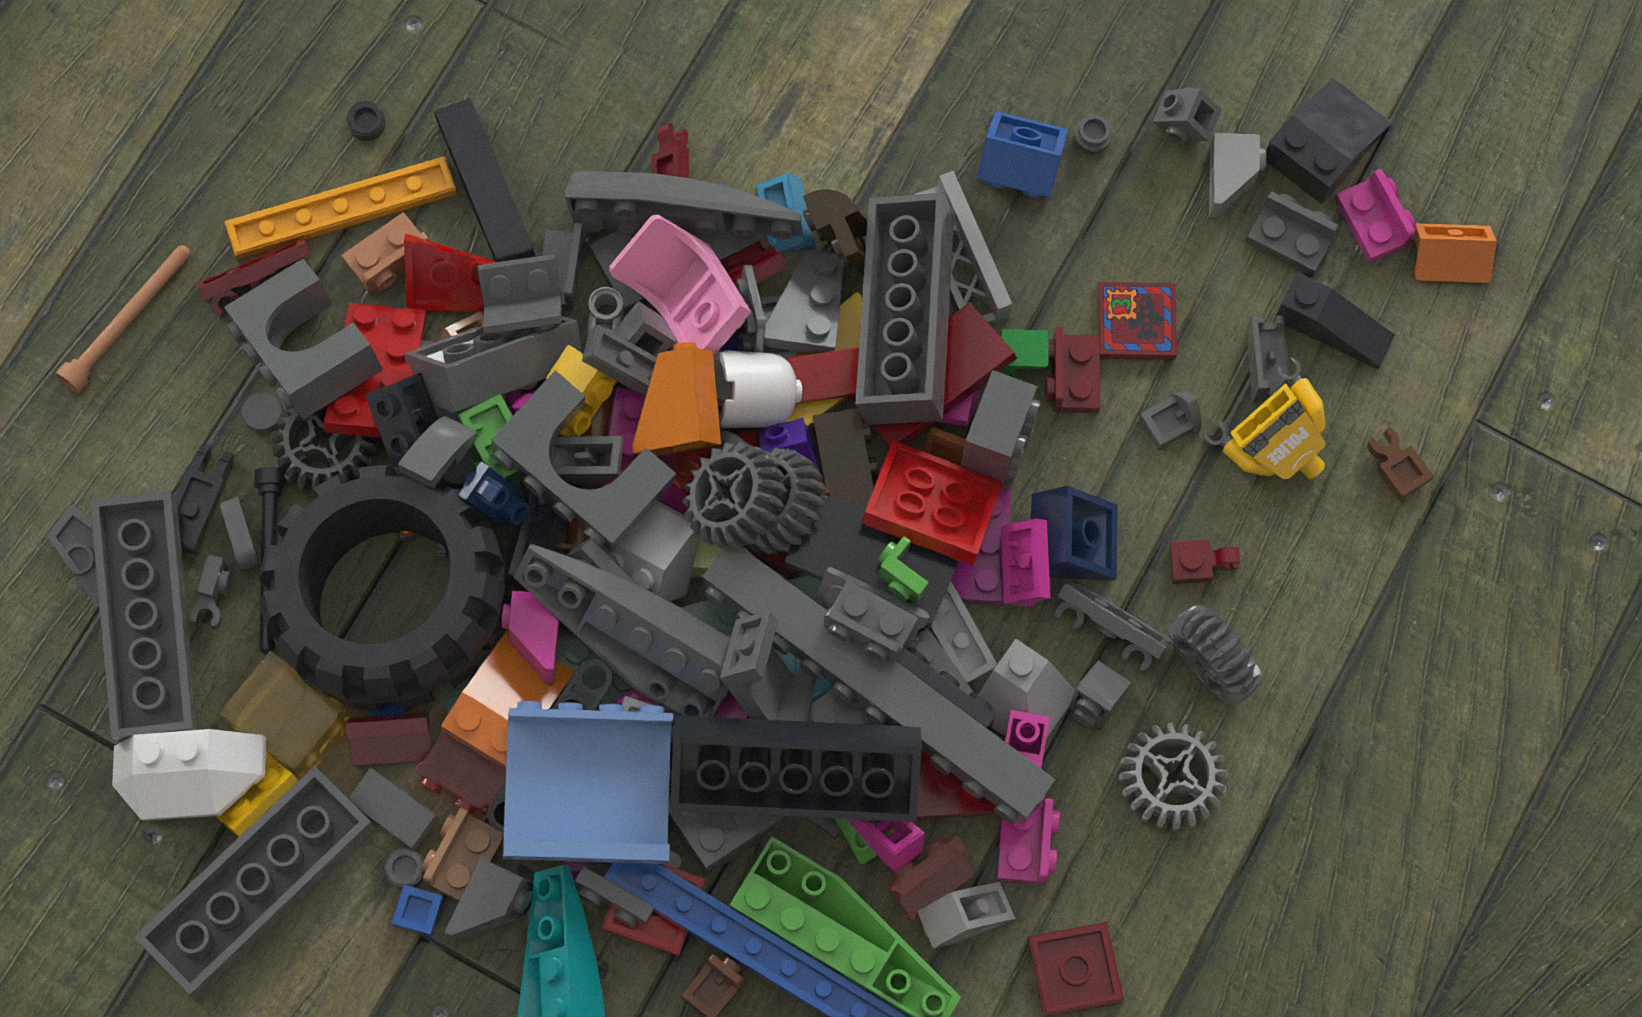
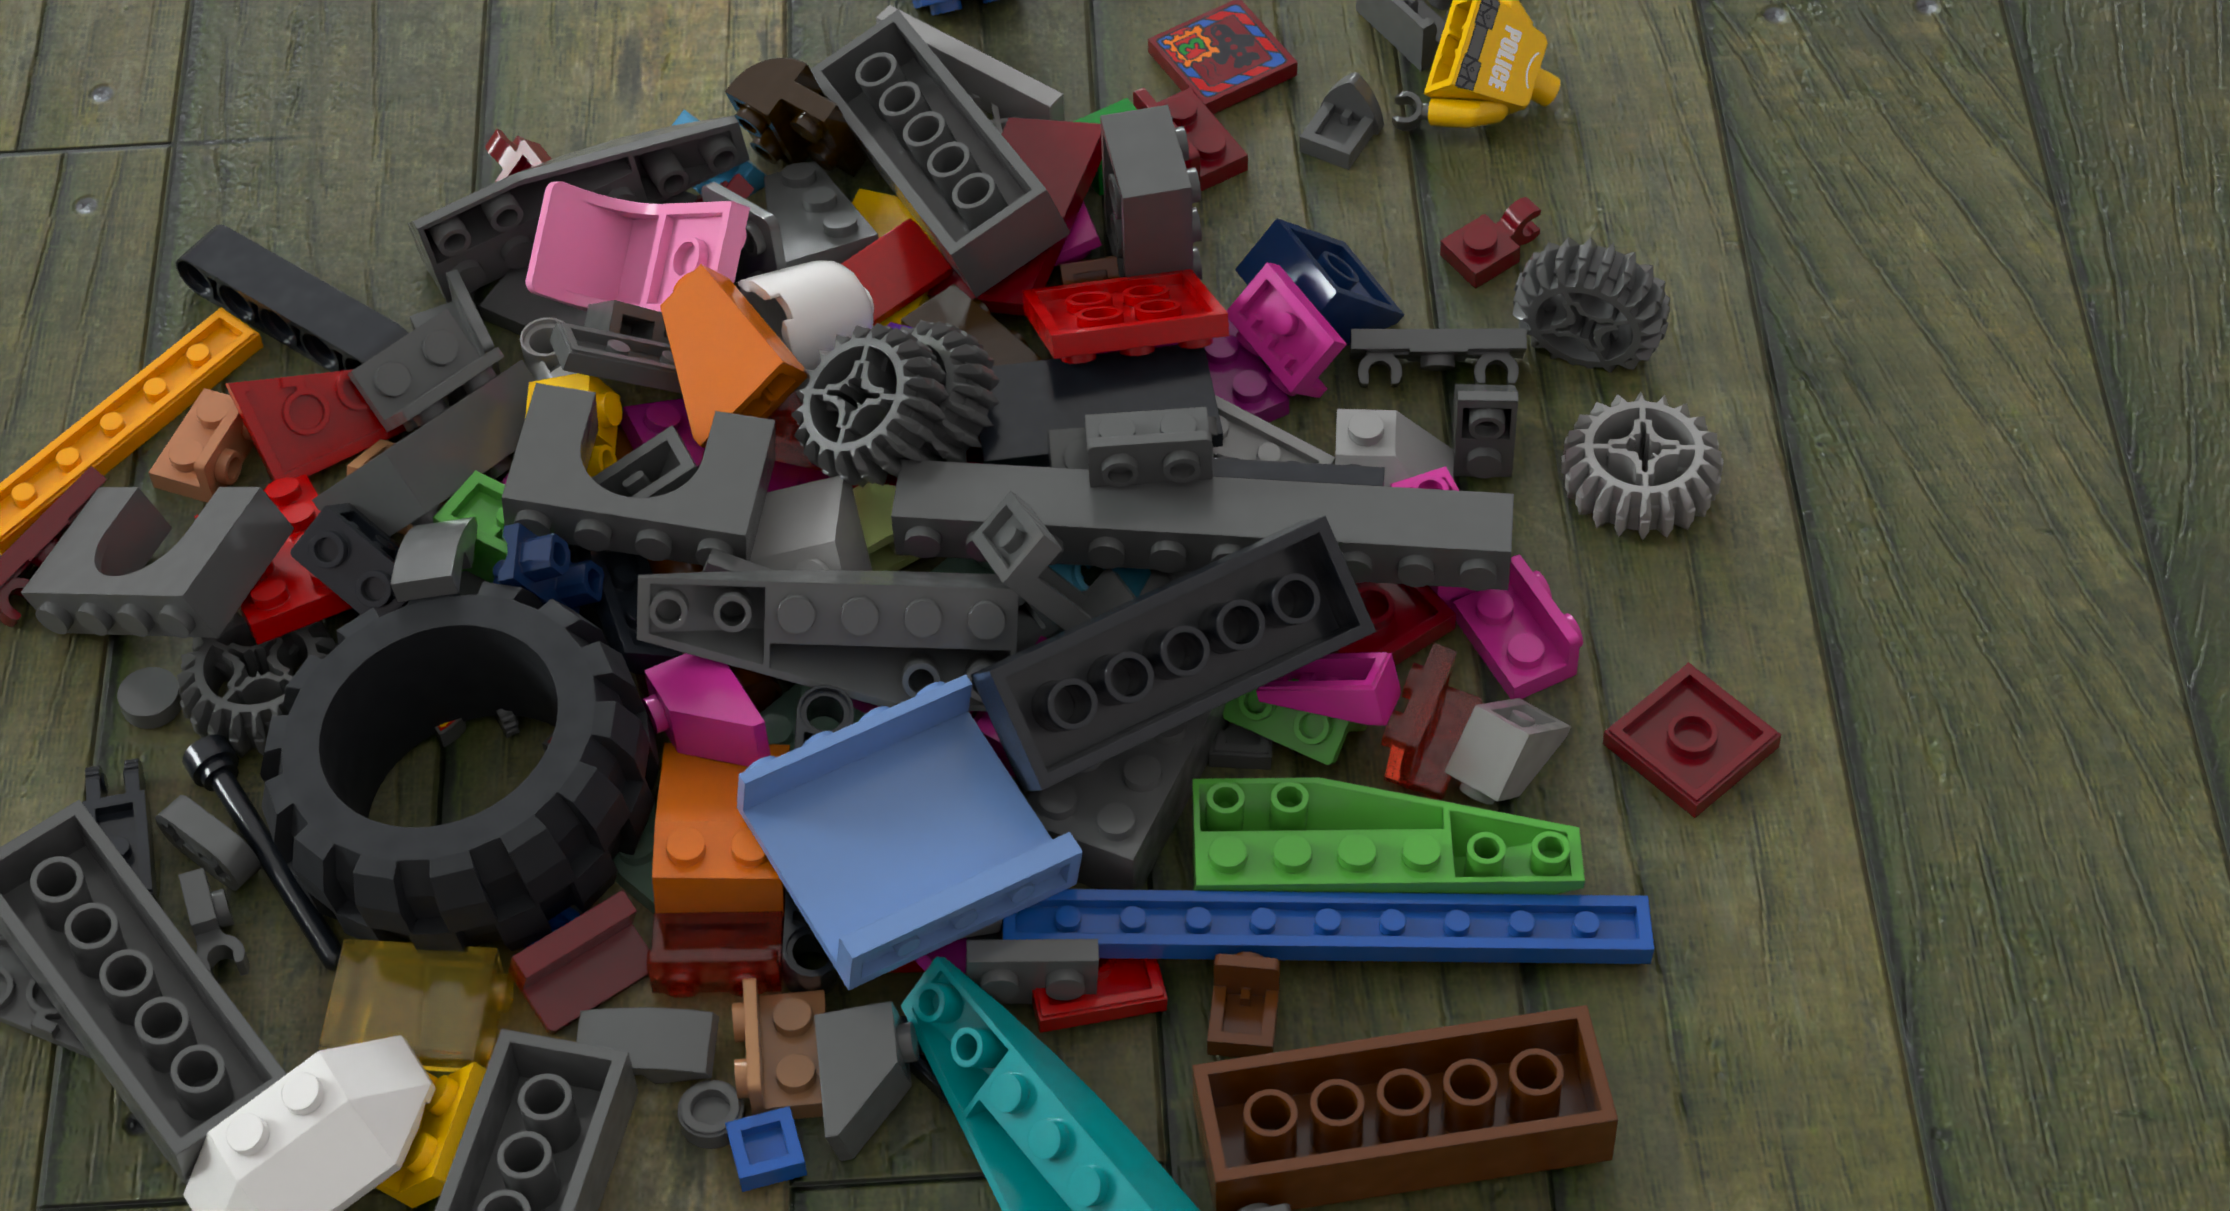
camera: 25 degrees left, 20 degrees down
black tile [347,101,386,141] -> none
bright green bracket [878,536,929,605] -> none
reddish brown plate [1367,427,1434,501] -> none

